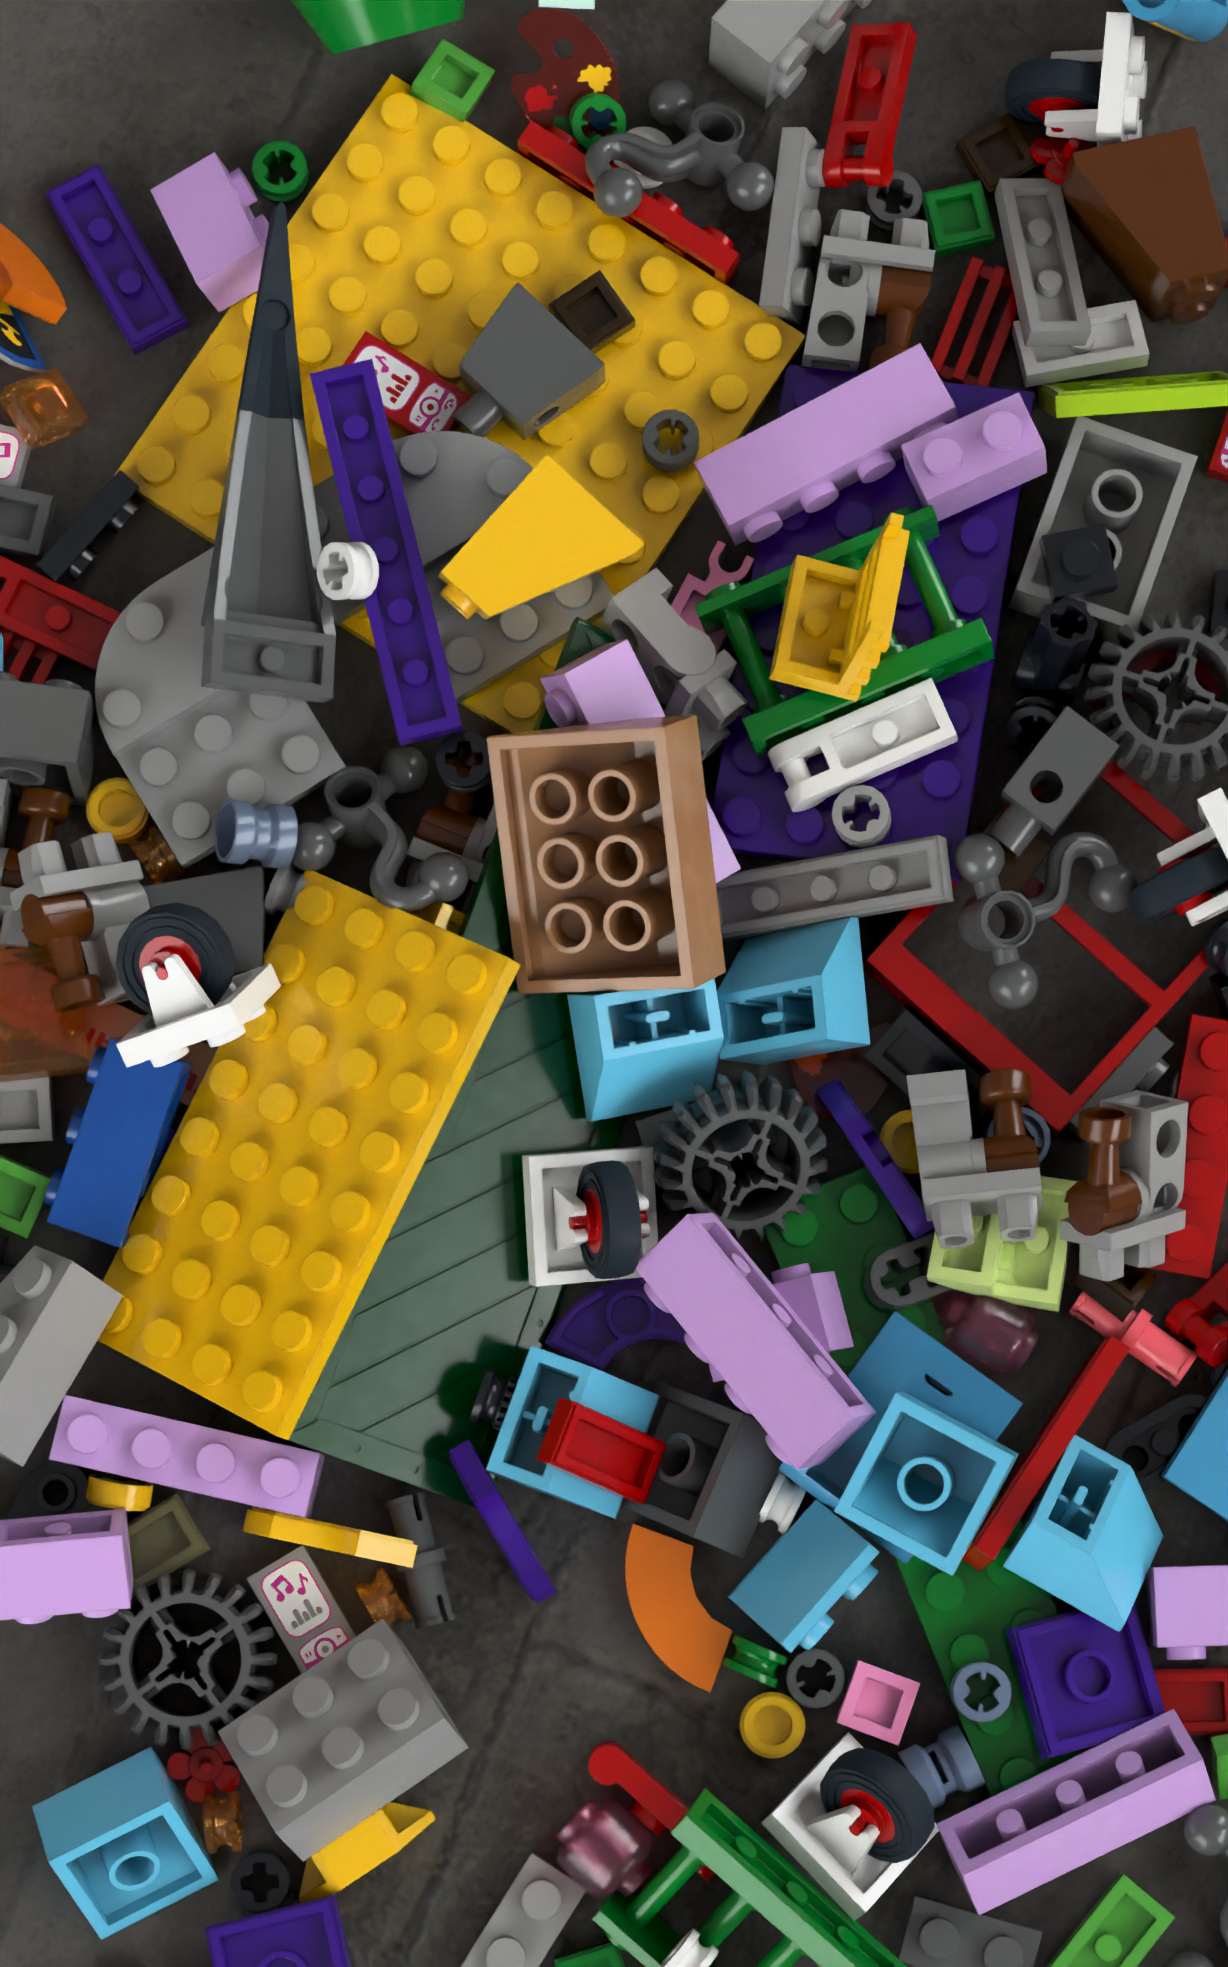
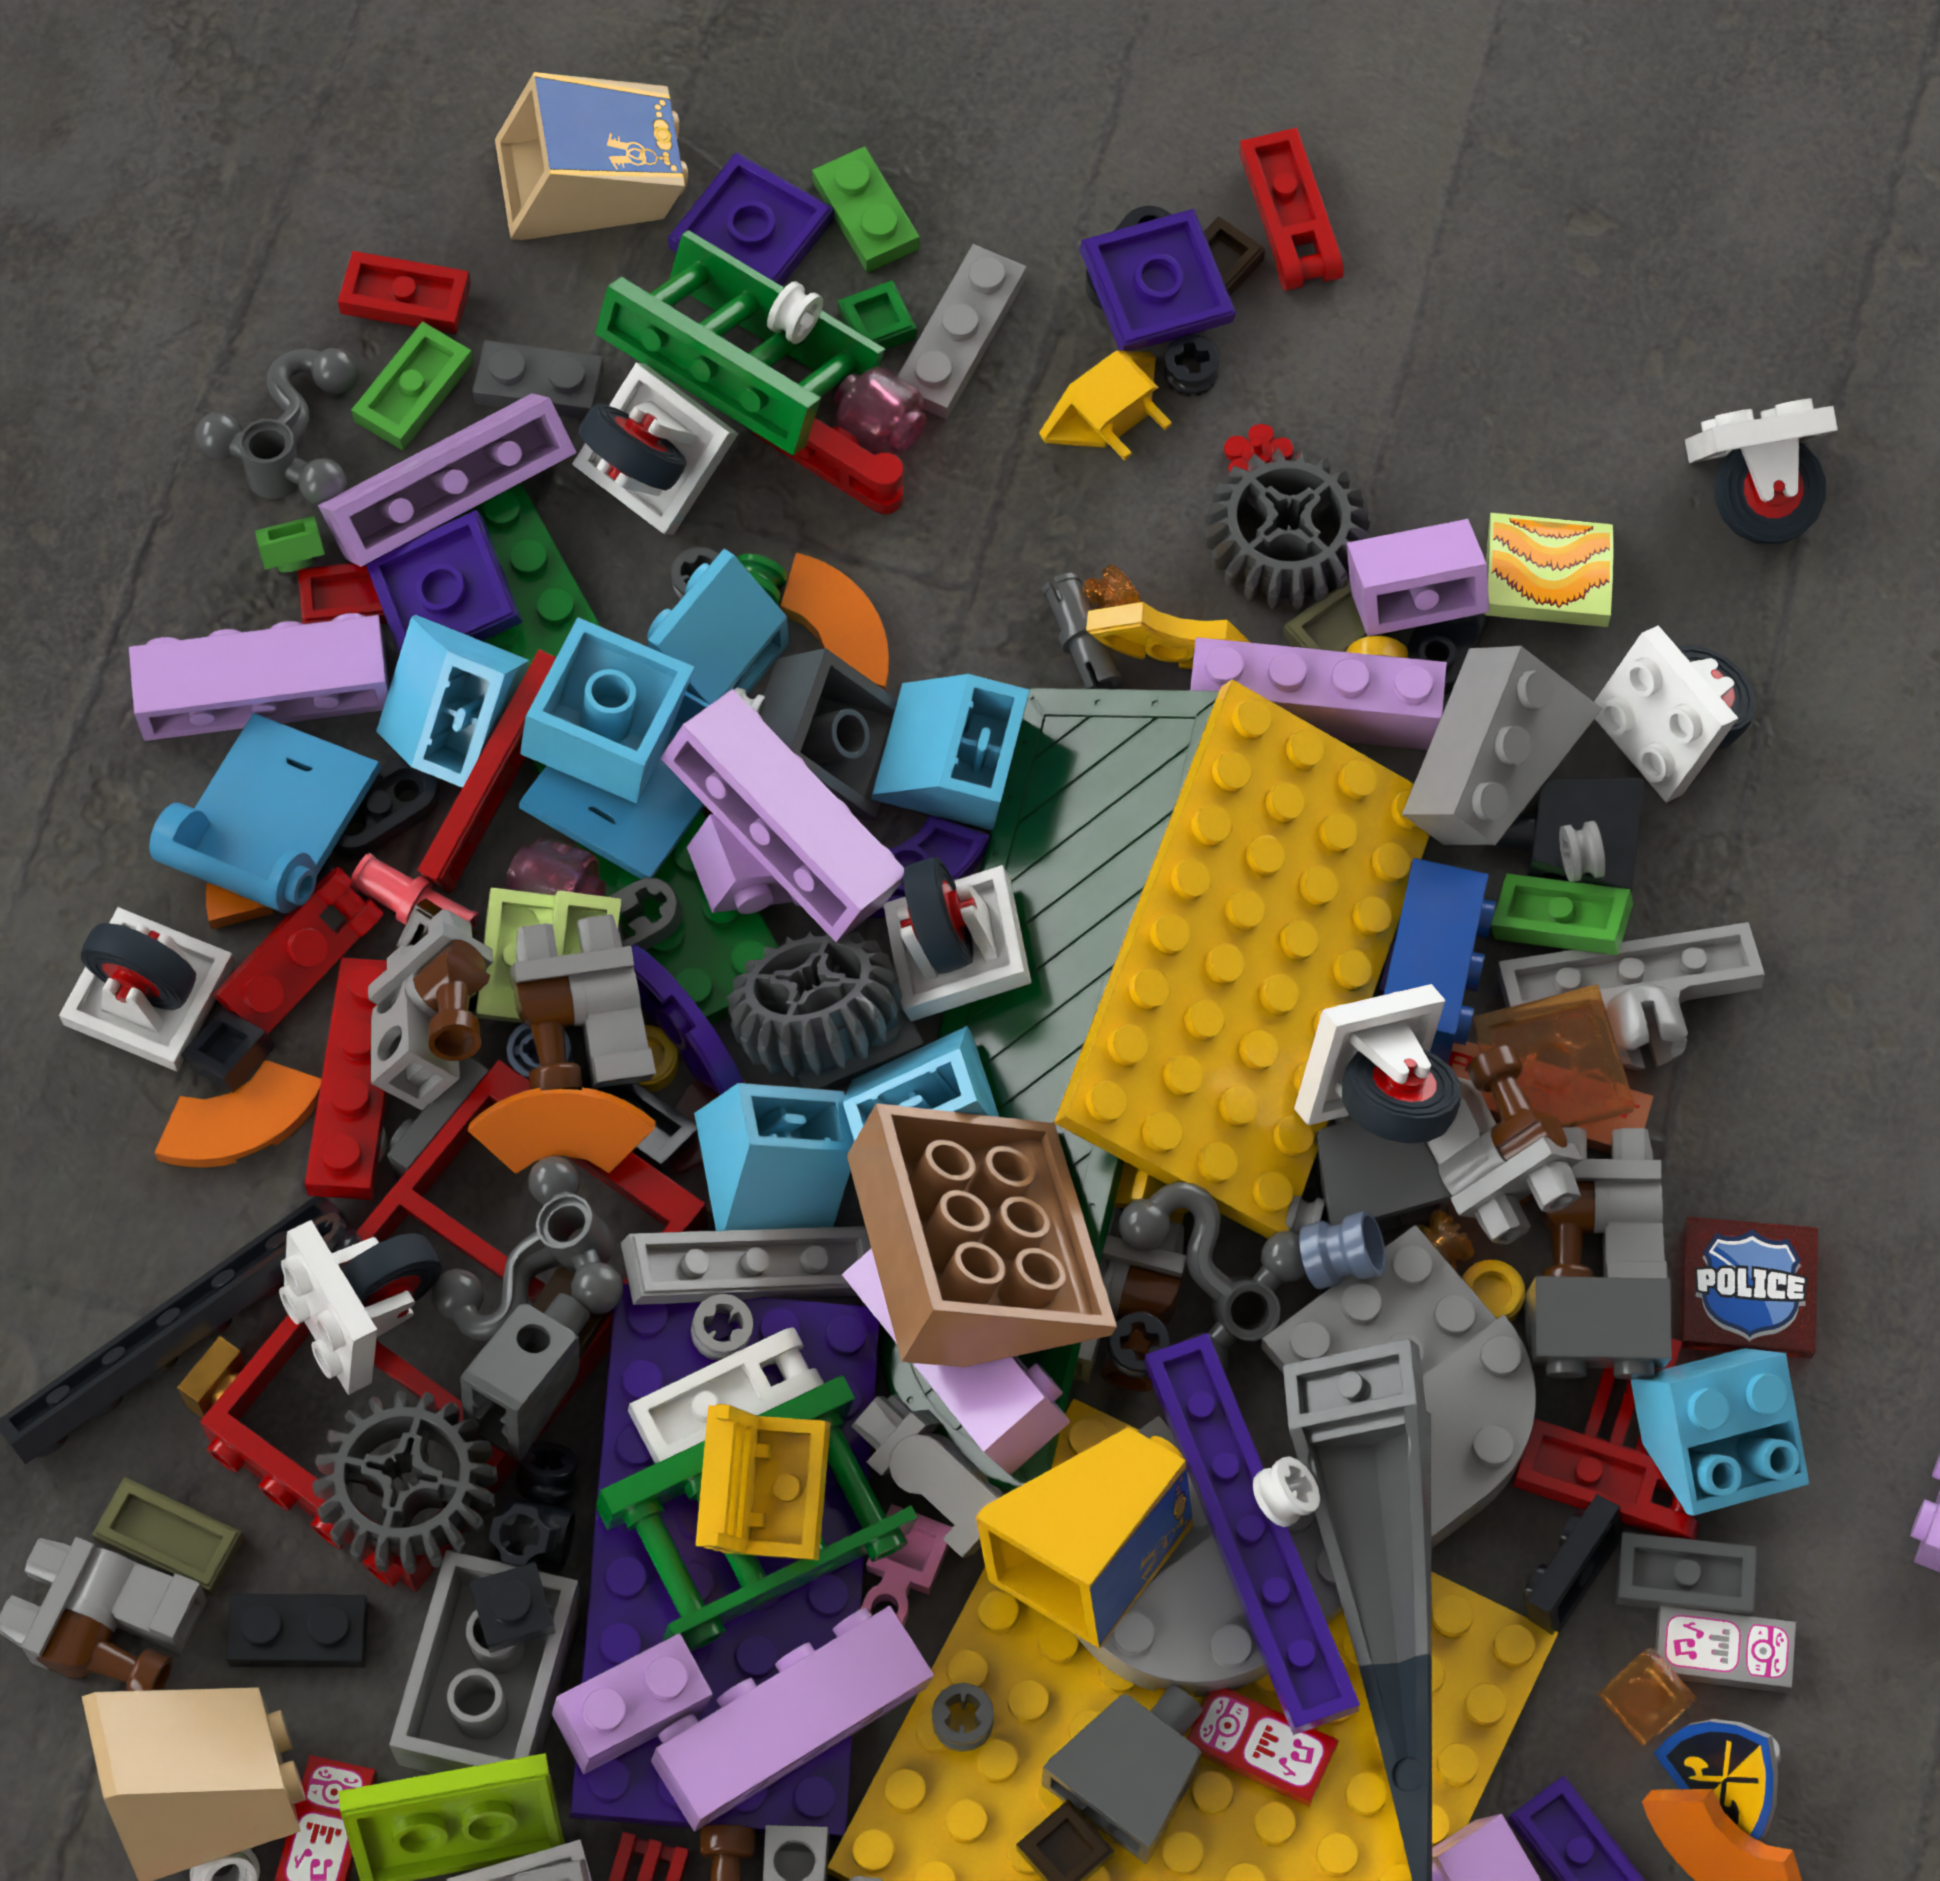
camera: 175 degrees right, 15 degrees down
medium azure slope [32,1747,220,1940] -> none
clear orange bush [203,1791,243,1854] -> none
light grey brick [218,1619,469,1862] -> none
tile [246,1545,357,1674] -> none
dark purple tile [448,1439,557,1604] -> none
black bush [469,1367,519,1432] -> none
red tile [536,1397,667,1505] -> none
yellow tile [739,1691,805,1759] -> none
bright pink plate [835,1660,920,1746] -> none
sand blue wheel [898,1724,986,1809] -> none
sand blue bush [950,1661,1012,1722] -> none
none -> orange tile [468,1087,656,1174]

